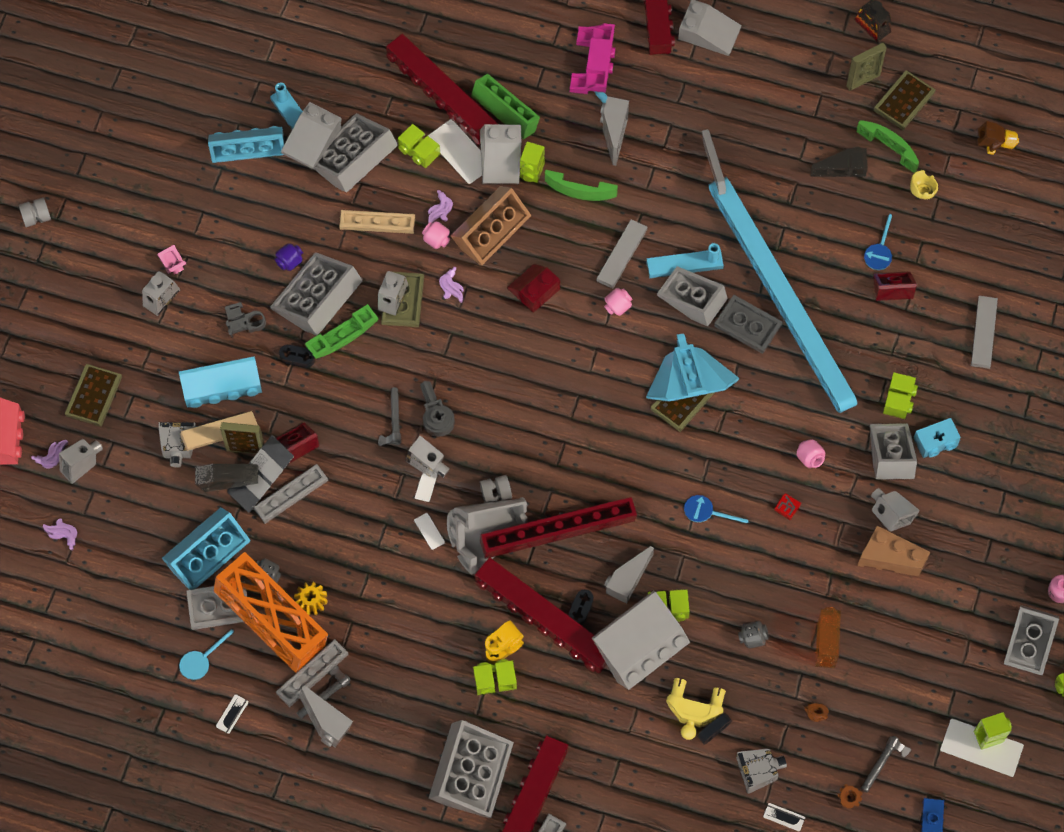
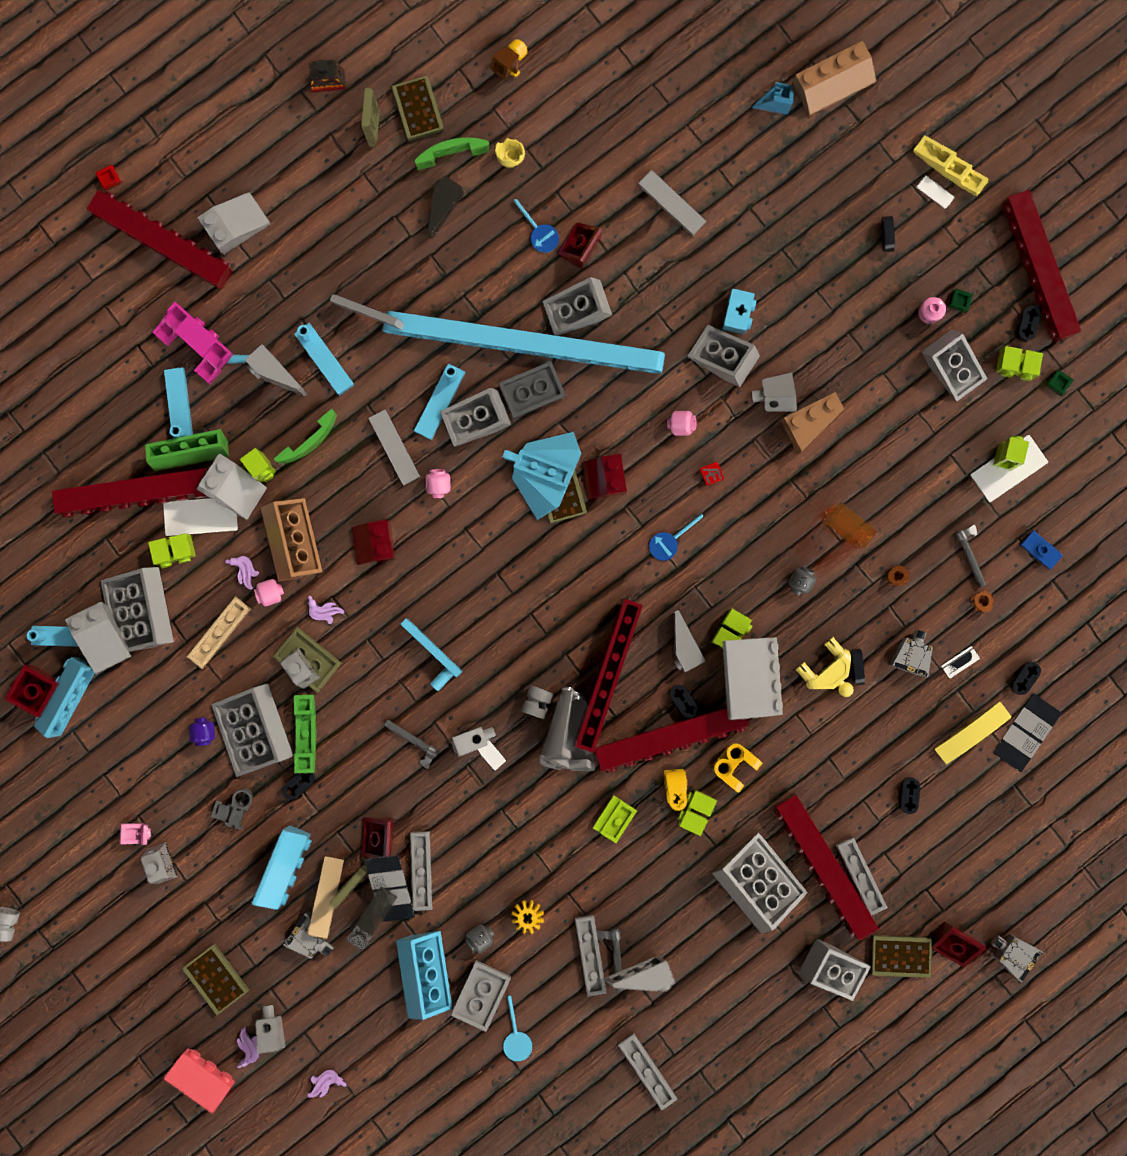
camera: 60 degrees left, 20 degrees up
orange piece [213,552,328,673] -> none
sticker [216,695,248,734] -> none
white sticker [414,513,445,550] -> none
dark grey piece [420,381,455,437] -> none
lime piece [883,372,918,419] -> none
none -> dark red slope [4,665,59,718]
none -> medium azure piece [164,368,193,439]
none -> medium azure piece [294,323,354,396]
none -> medium azure piece [401,619,463,691]
none -> light grey slope [543,277,612,336]
none -> dark red slope [583,454,627,500]
none -> lime plate [593,795,637,843]
none -> light grey tile [618,1032,678,1111]
none -> yellow piece [712,743,763,793]

